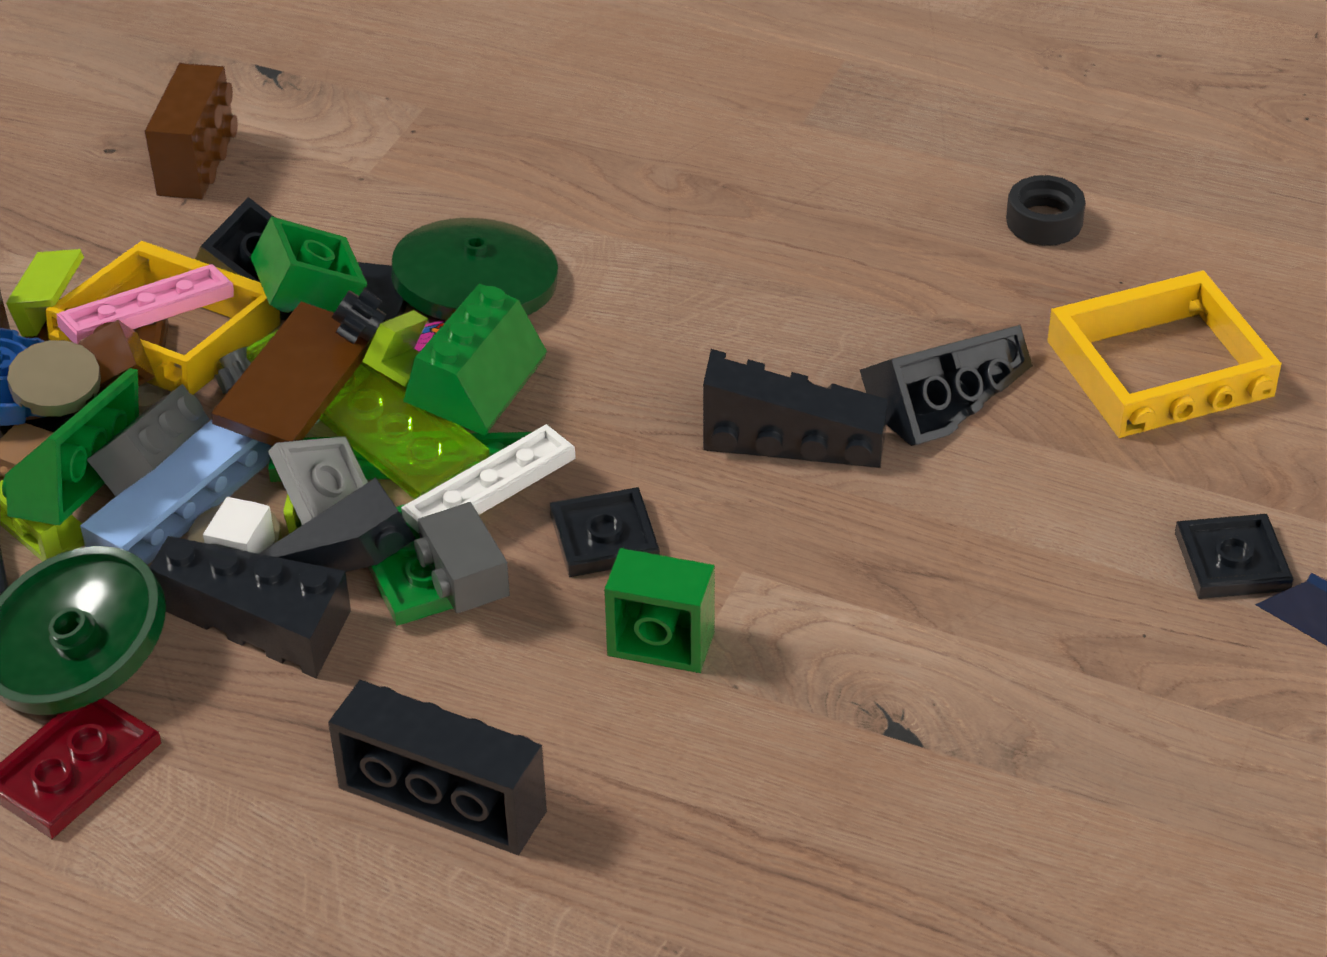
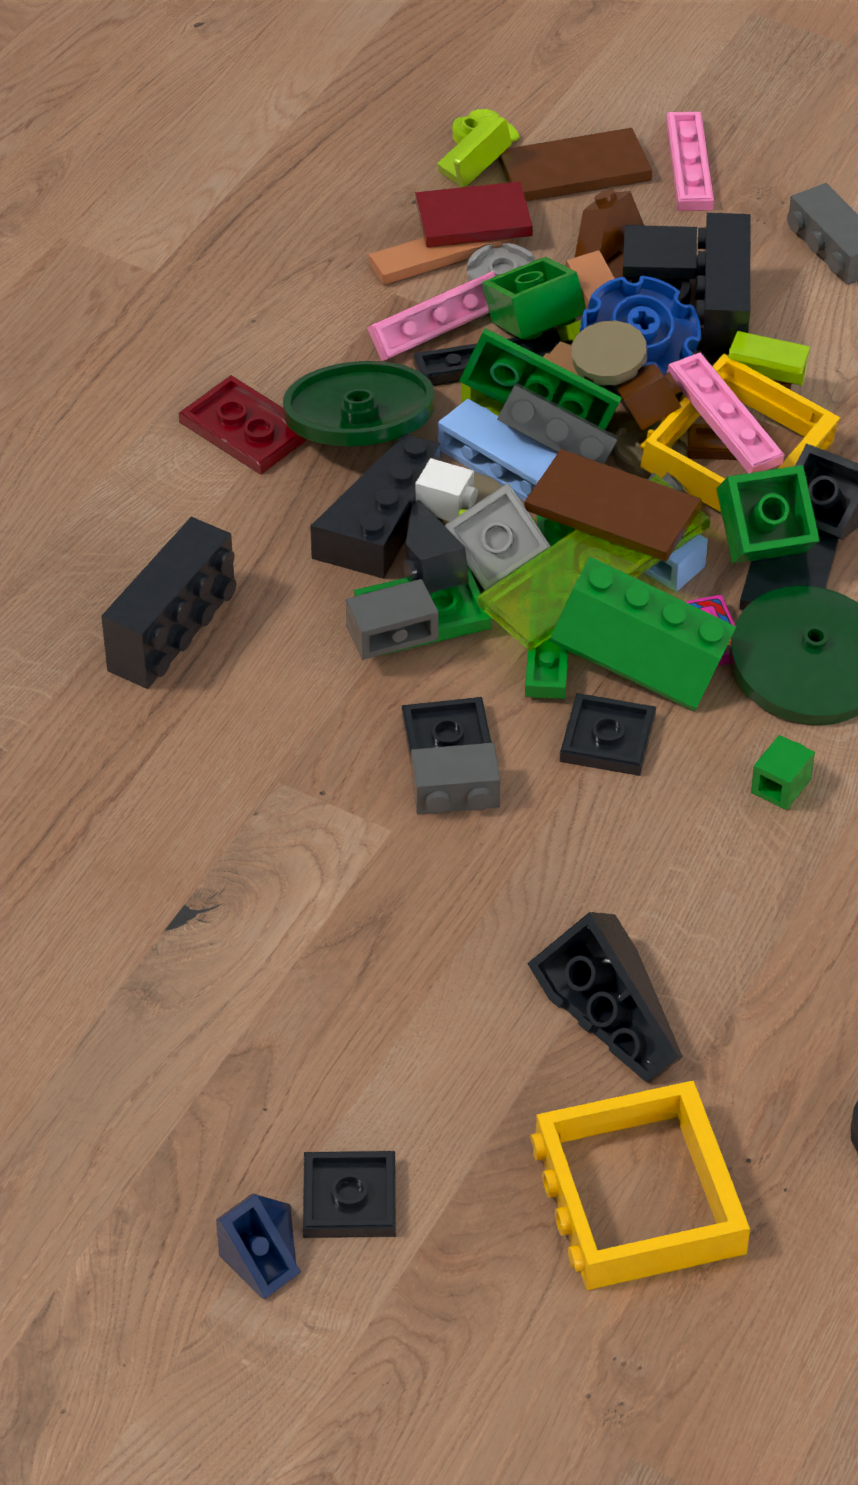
camera: 95 degrees right, 5 degrees up
black gear [331,288,387,344] -> none
lime panel [362,310,428,388] -> none
white tile [401,424,576,533] -> none
green brick [604,548,715,673] -> none
black wedge [703,349,888,468] -> none
none -> dark grey brick [411,743,500,814]
none -> black tile [560,693,656,776]
none -> green brick [751,735,815,810]

